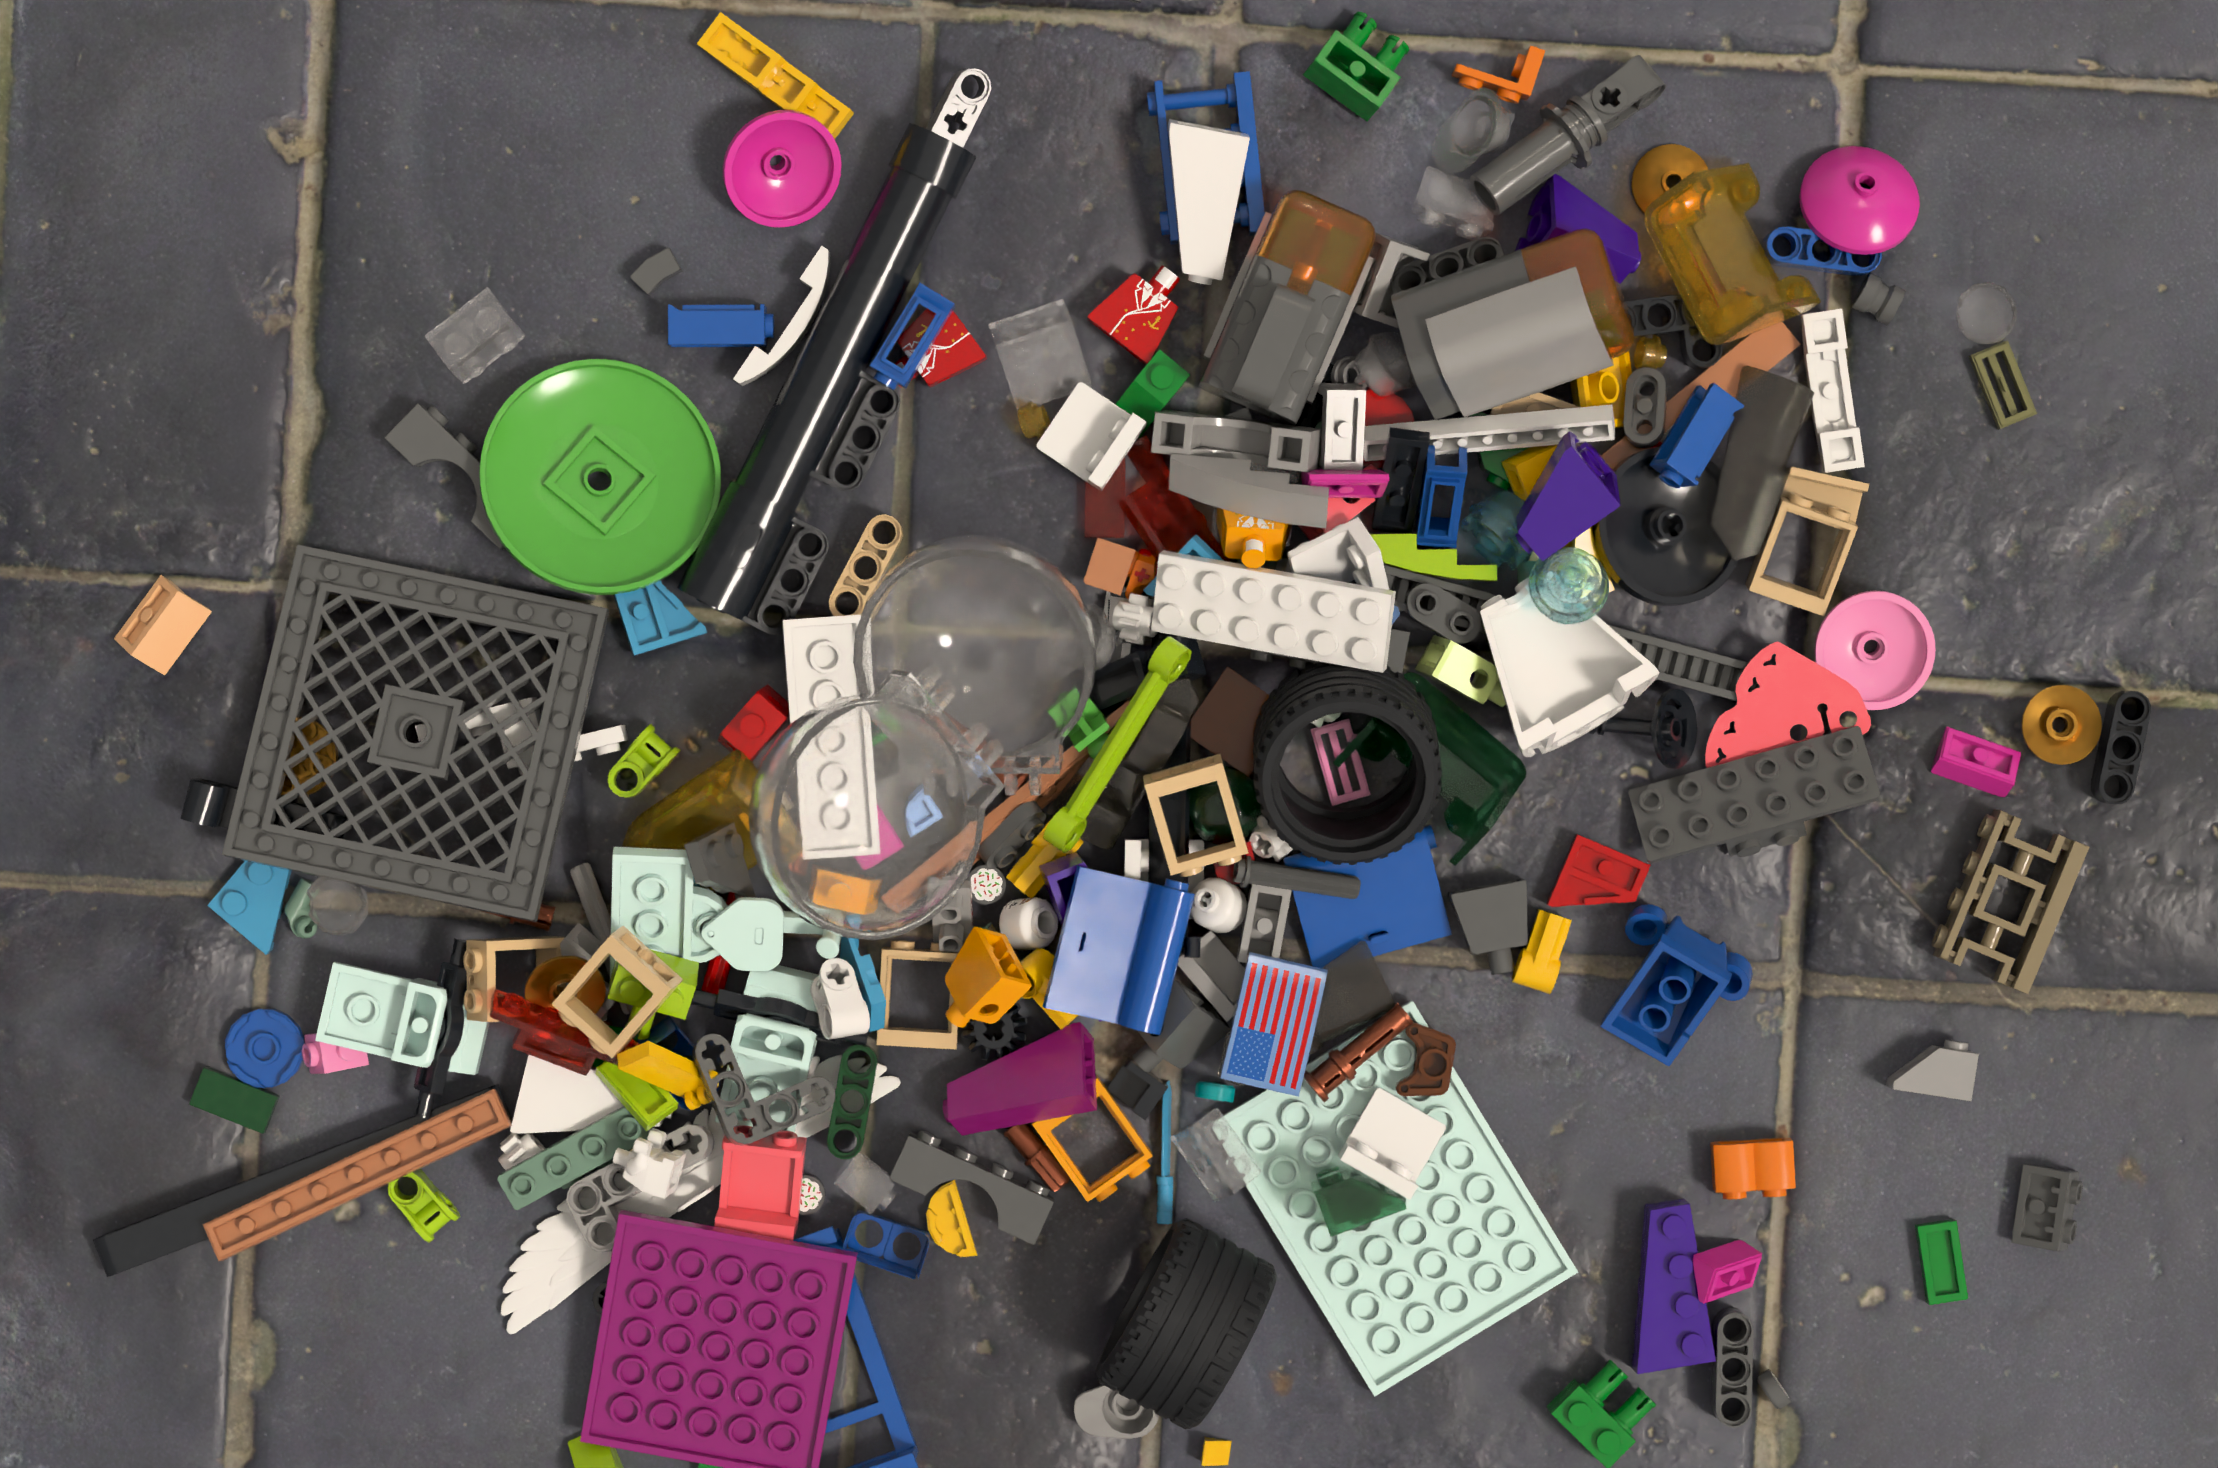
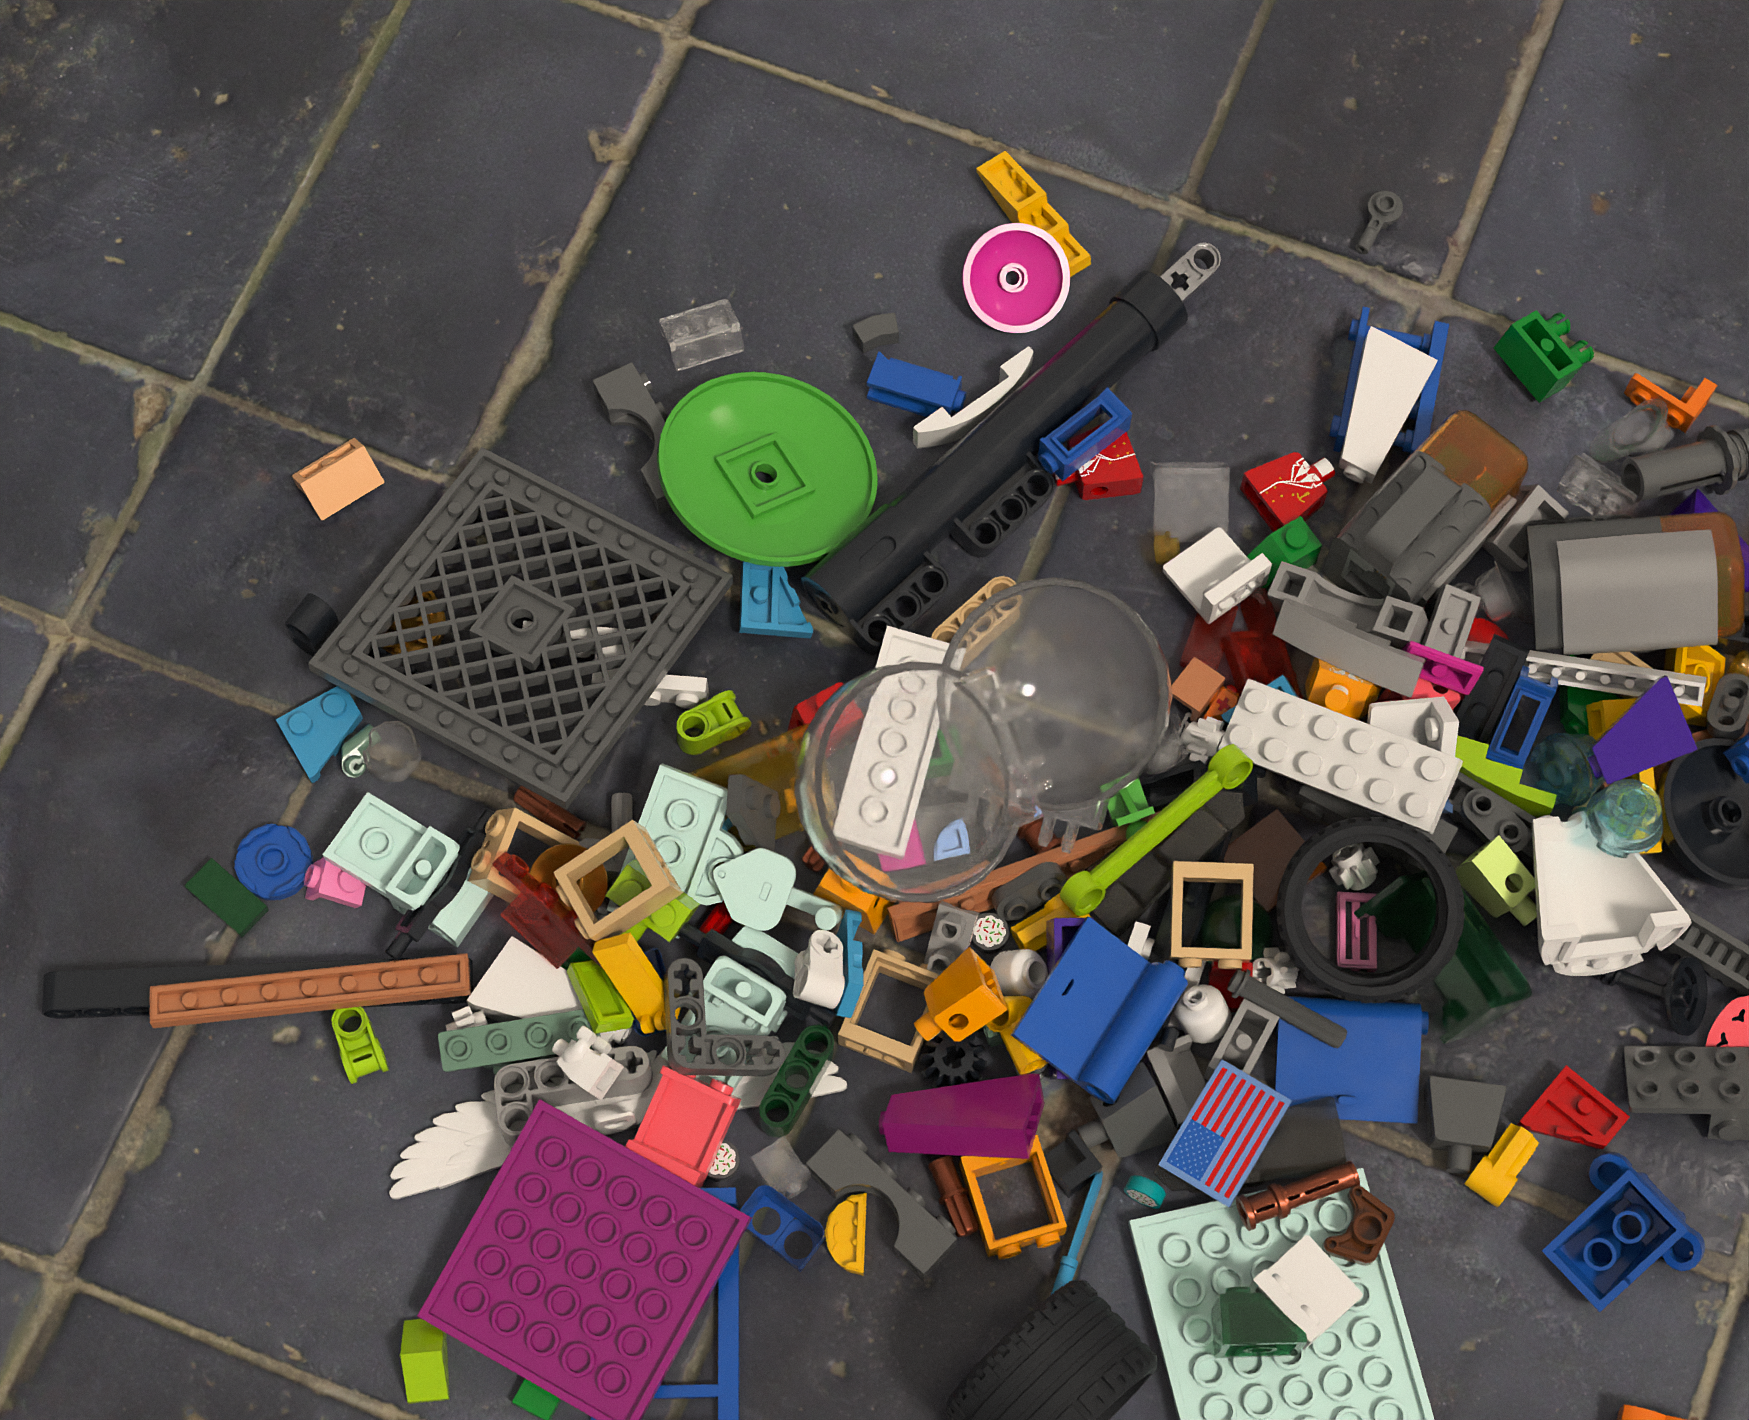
camera: 15 degrees right, 20 degrees down
clear bracket [1170,1108,1261,1202] -> none

